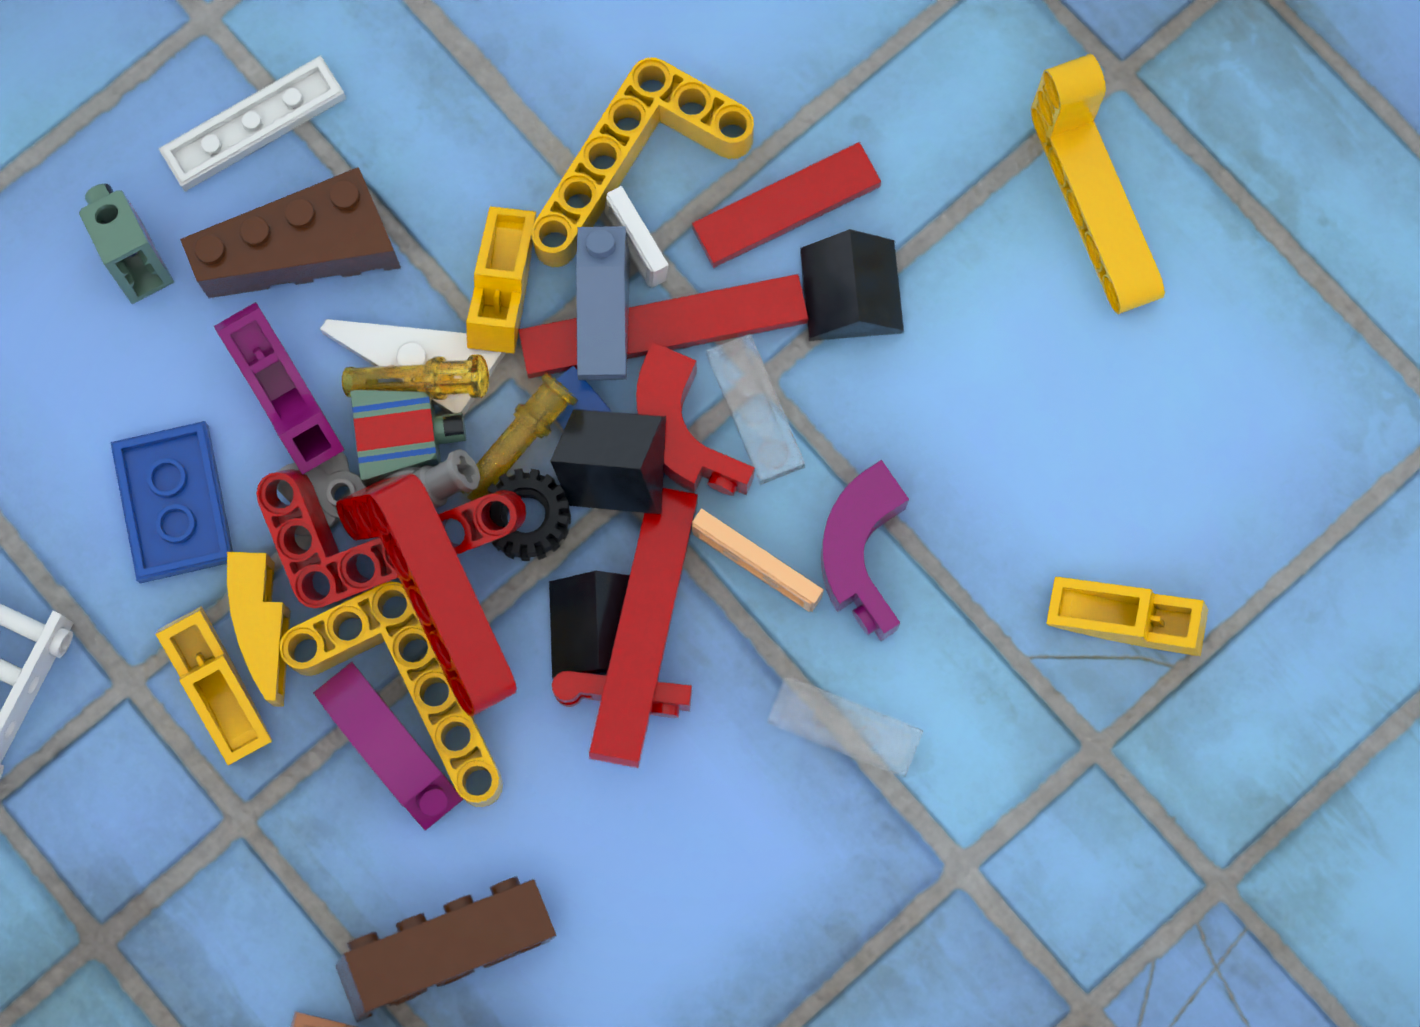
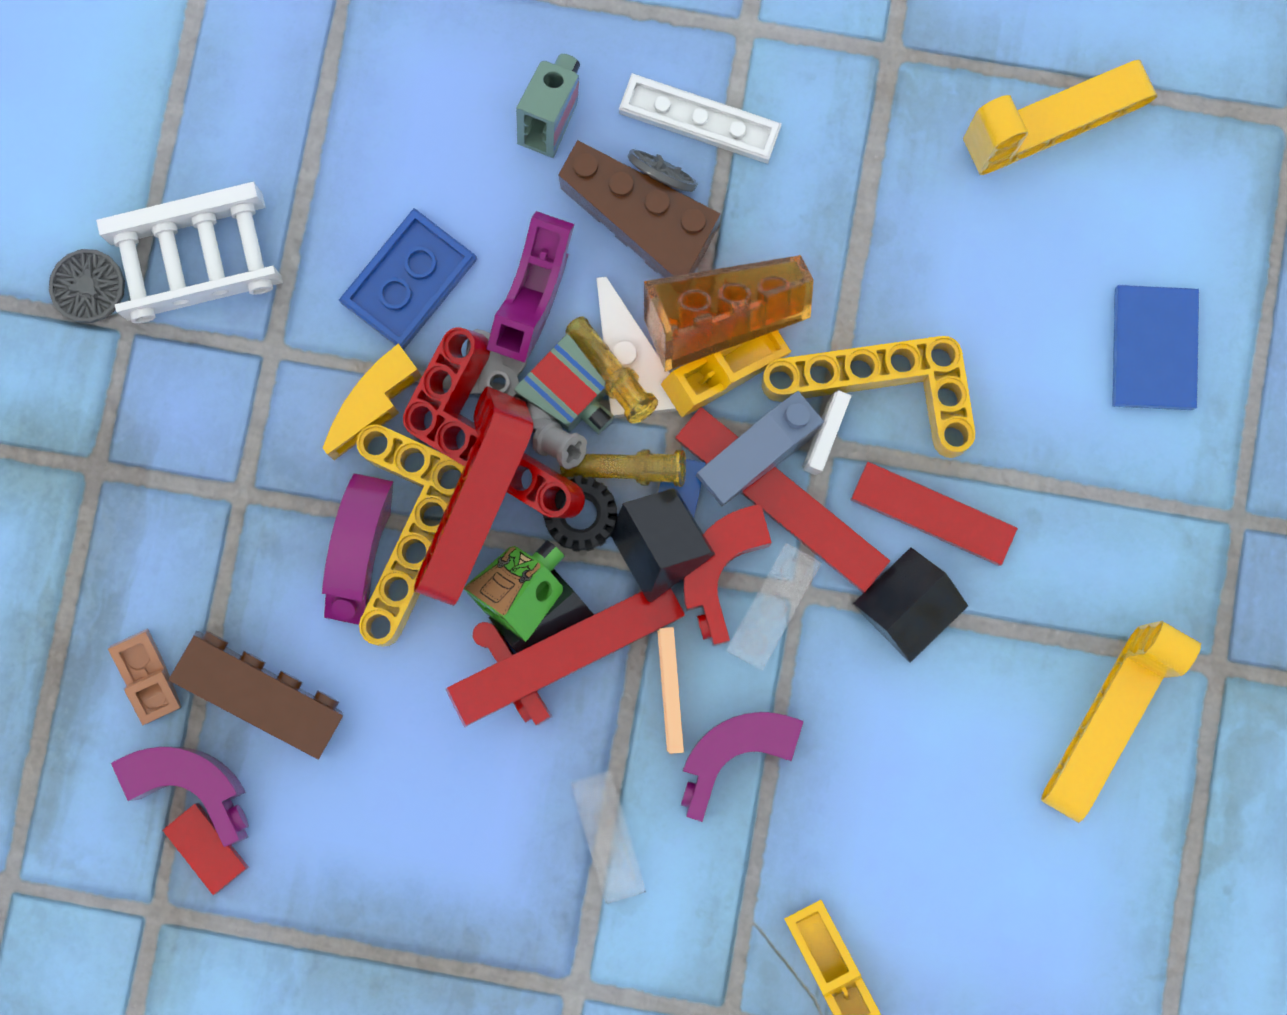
camera: 55 degrees right, 5 degrees up
yellow slope [156,606,272,765] -> none
none -> bright green torso [463,540,565,642]
none -> dark grey wheel [627,149,698,192]
none -> clear orange wedge [644,255,814,372]

